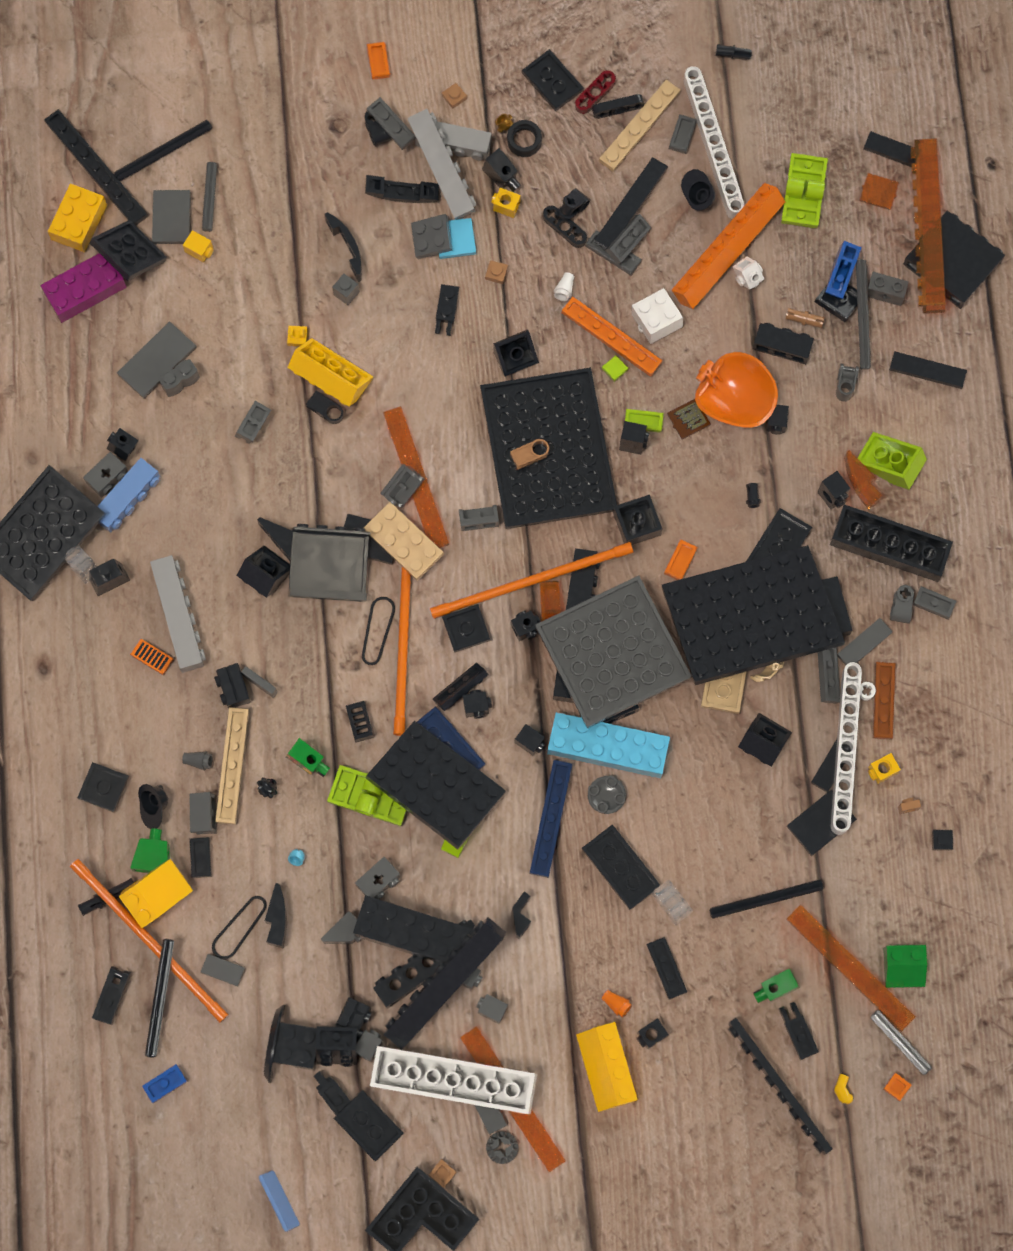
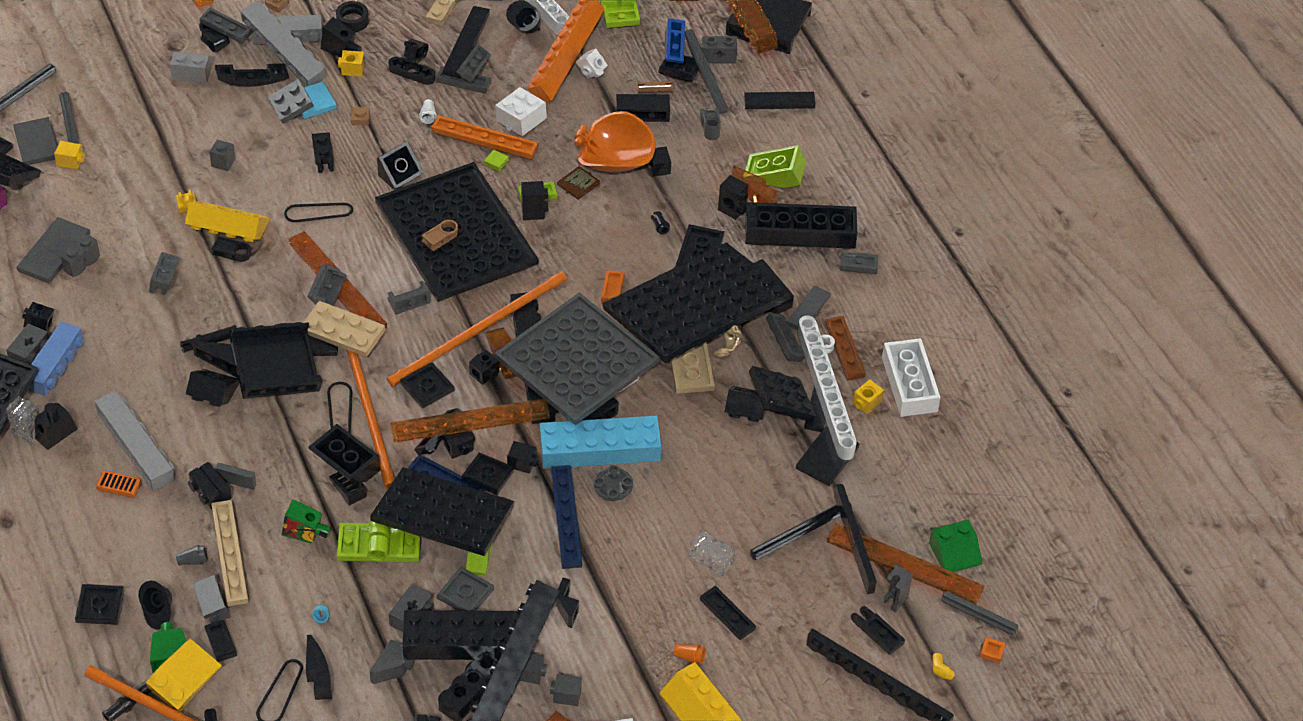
camera: 20 degrees left, 25 degrees down
black plant [257,777,277,799] -> none
black slope [324,212,362,282] -> none
pearl gold plate [495,114,513,133] -> none
black plate [582,824,661,910] -> none
black brick [613,494,662,545] -> none
black brick [636,1018,669,1050] -> none
green torso [753,969,800,1003] -> none
dark grey piece [890,585,914,624] -> none
medium nougat plate [898,798,921,814] -> none
black plate [932,830,953,851] -> none
none -> light grey slope [170,52,215,83]
none -> black pin [180,325,237,353]
none -> black piece [284,202,353,222]
none -> black slope [308,424,380,482]
none -> clear orange plate [390,399,550,443]
none -> dark grey tile [437,567,494,611]
none -> black plate [461,452,515,495]
none -> black plate [749,366,817,422]
none -> black tile [834,484,877,594]
none -> white brick [882,338,941,417]
none -> dark grey hinge [884,564,913,612]

